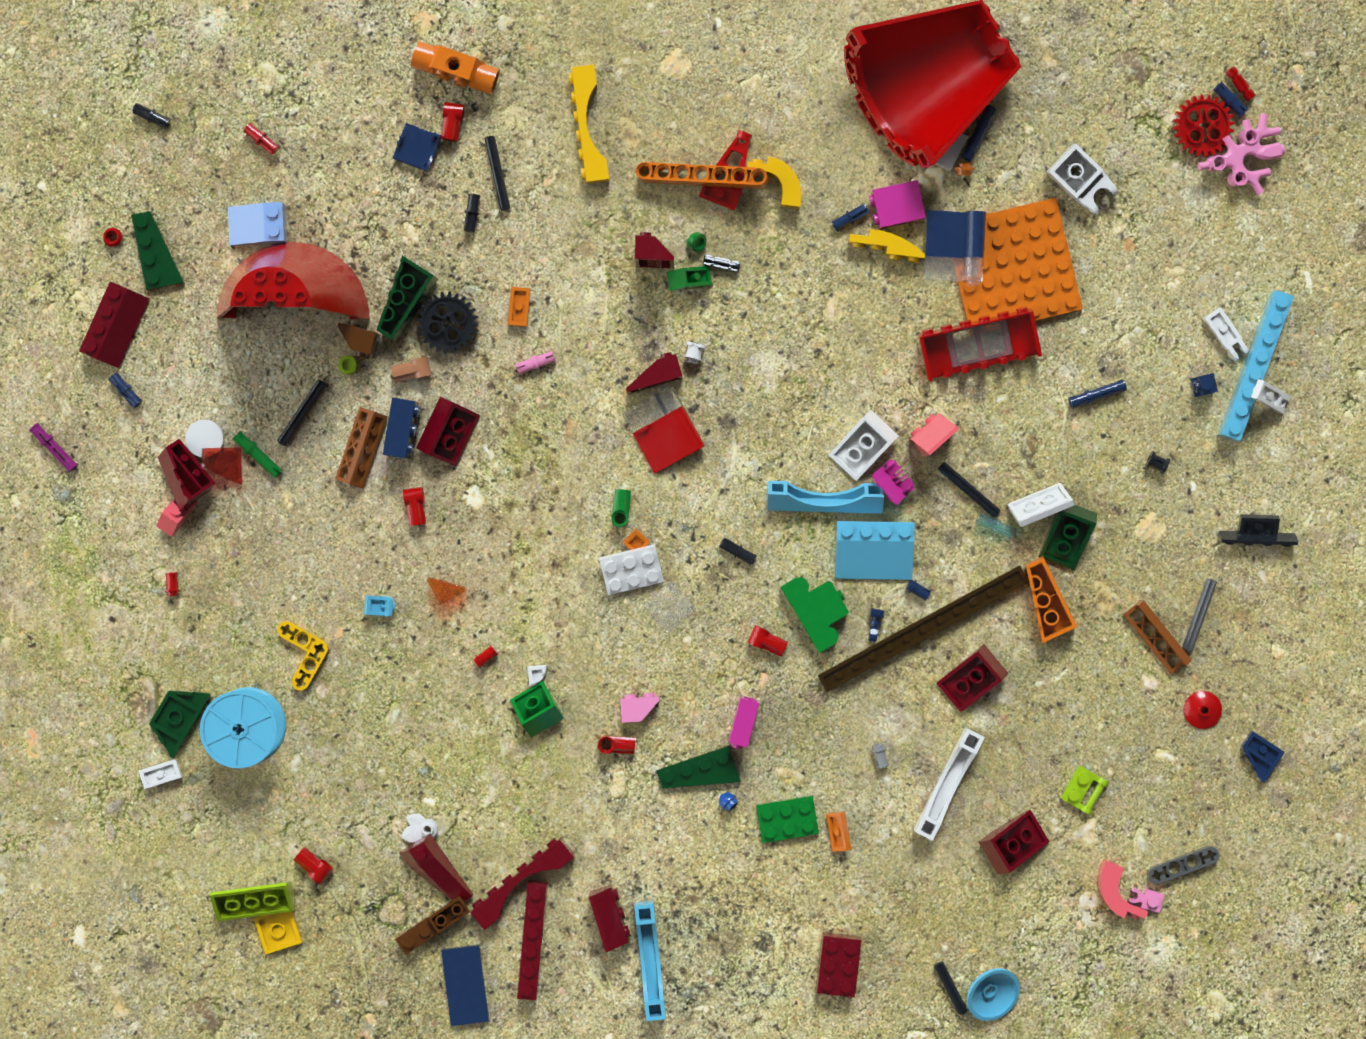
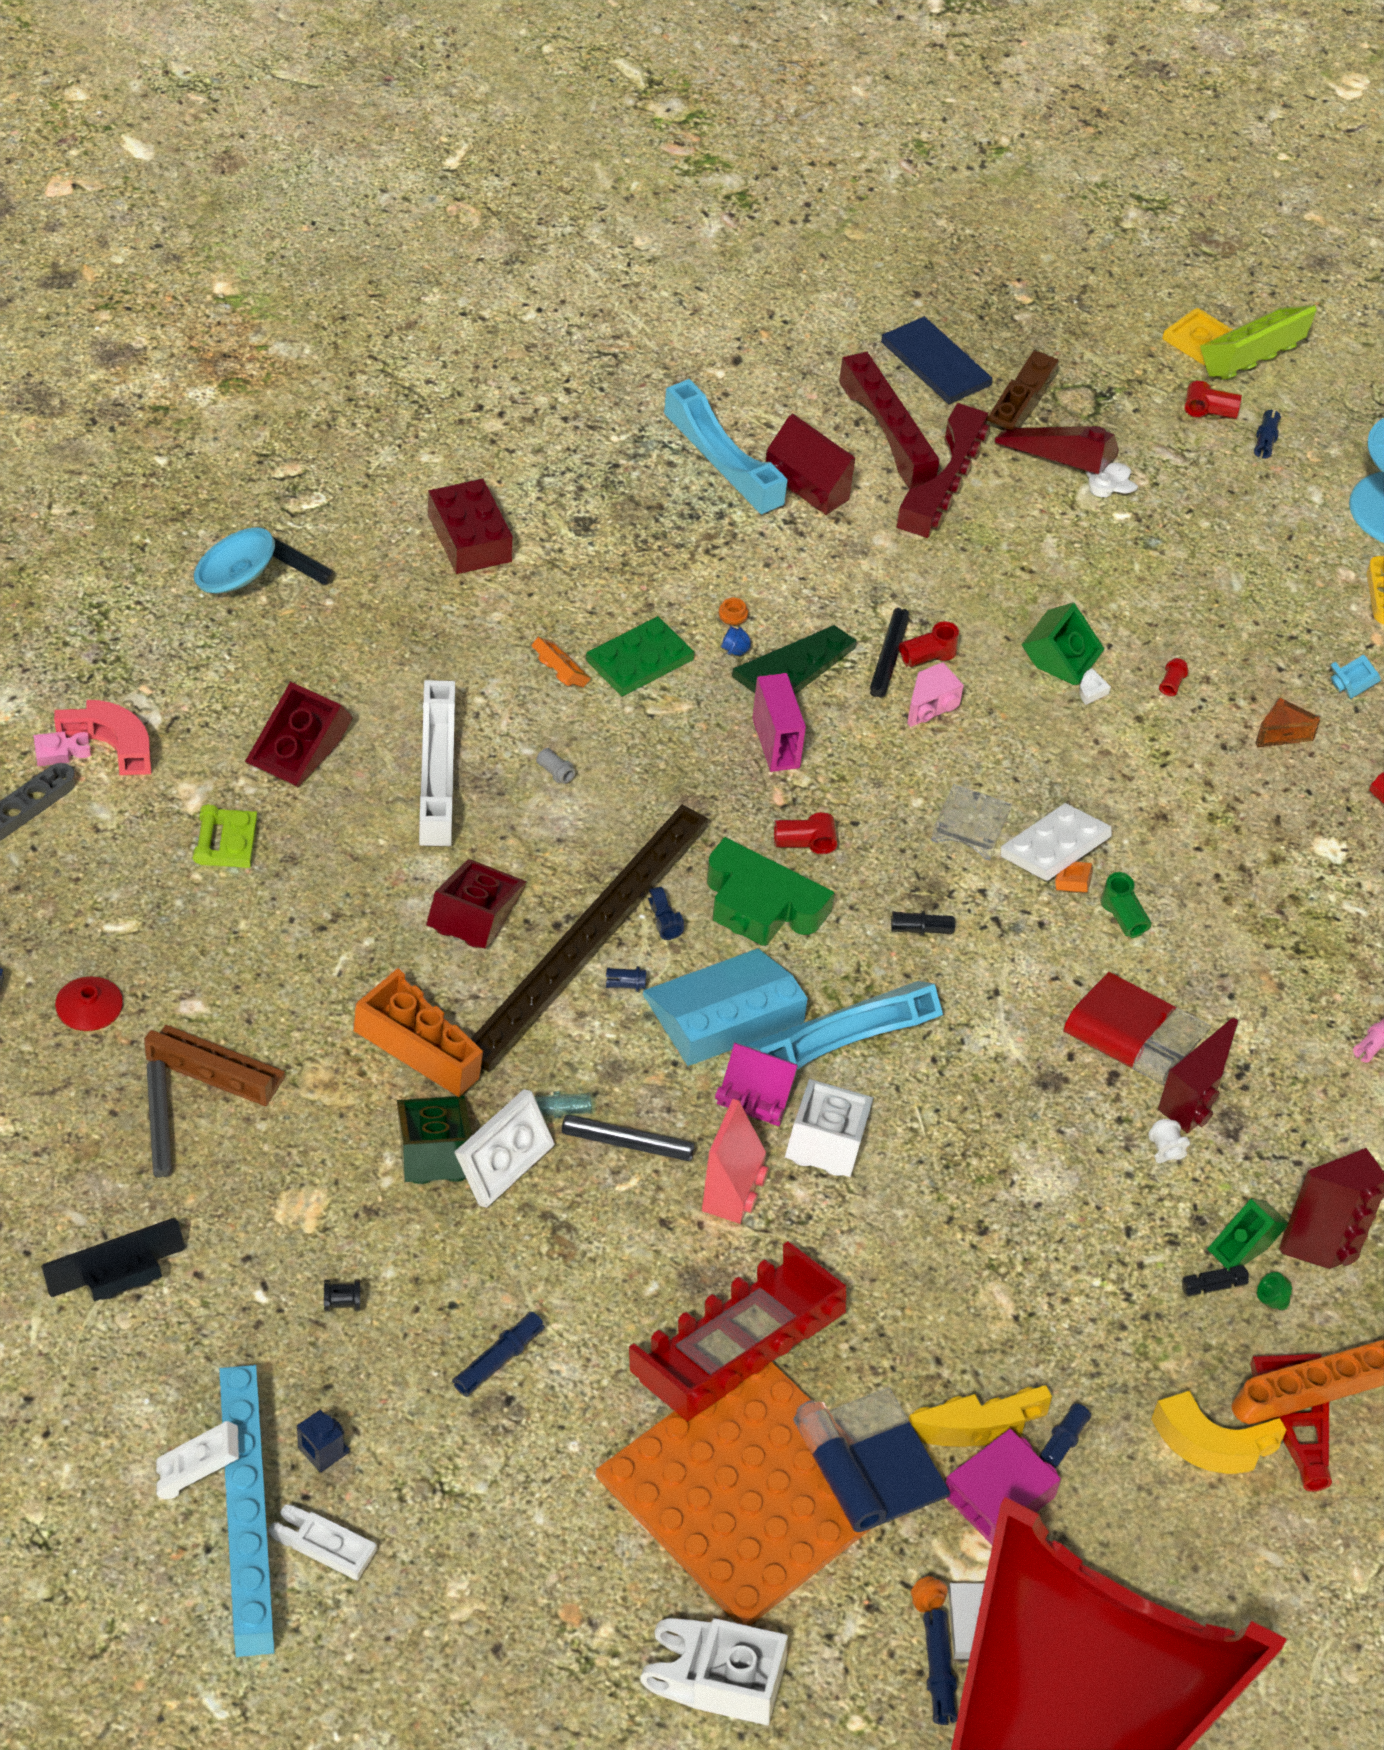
camera: 150 degrees right, 40 degrees down
none -> orange plate [718,597,748,625]
none -> black axle [870,607,909,698]
none -> dark blue pin [1254,409,1281,459]

